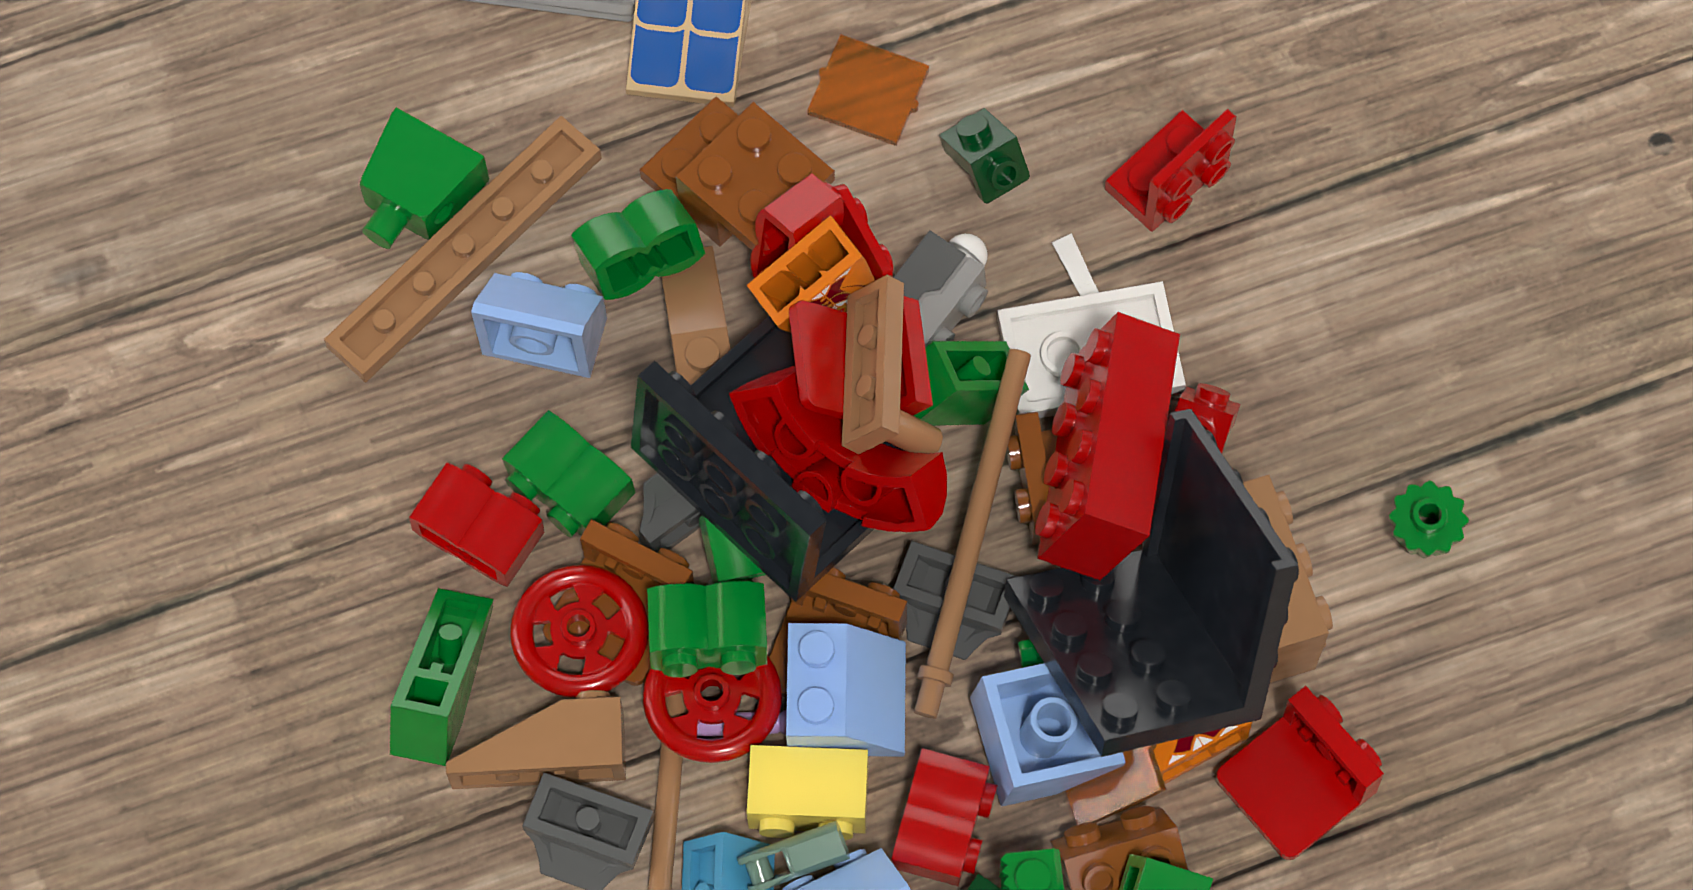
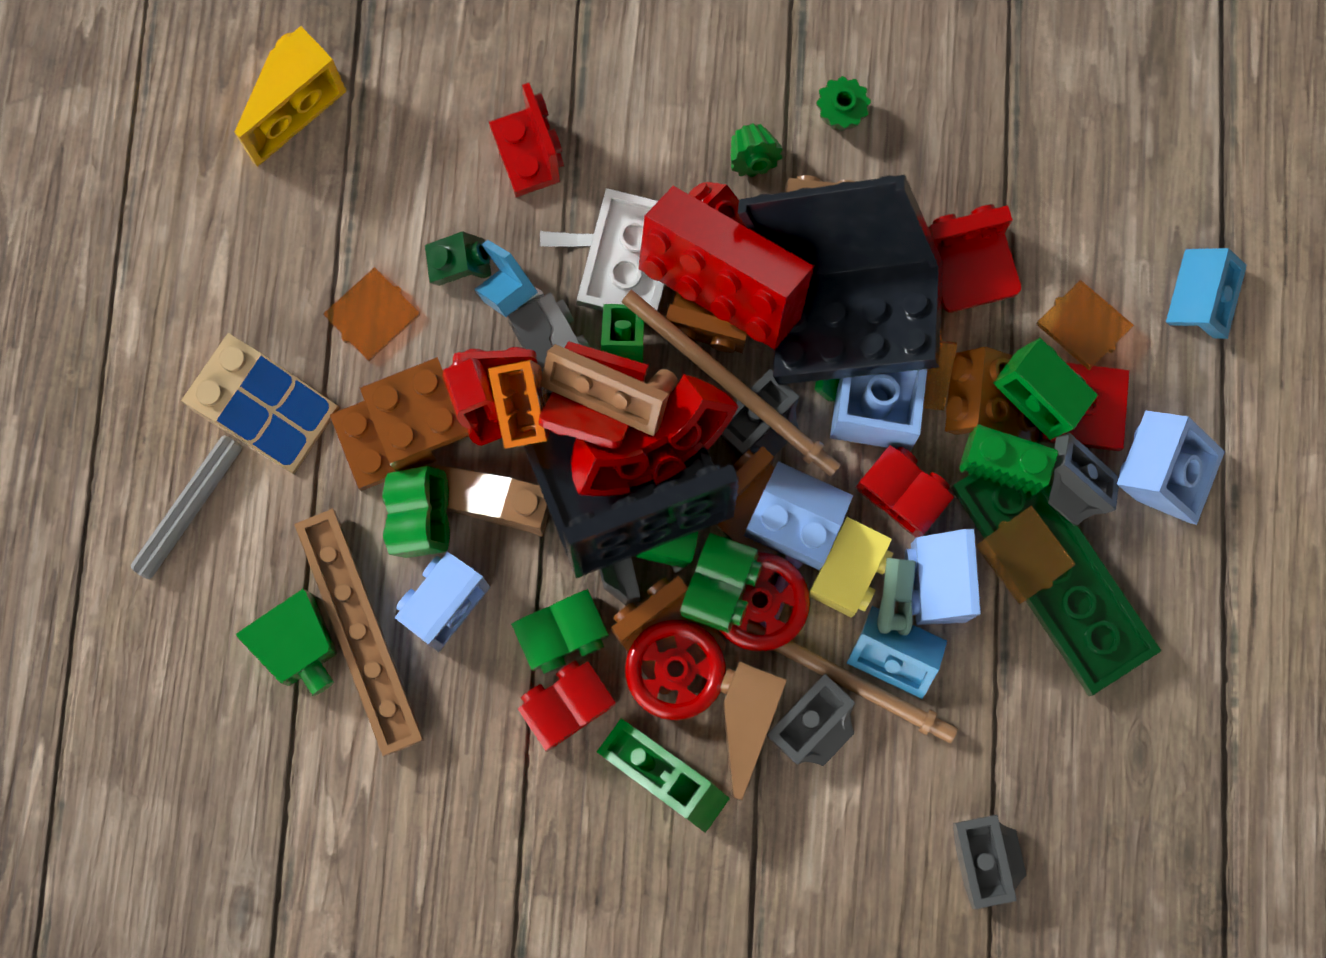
camera: 70 degrees left, 10 degrees up
none -> dark azure panel [474,240,538,317]
none -> green piece [730,123,783,177]

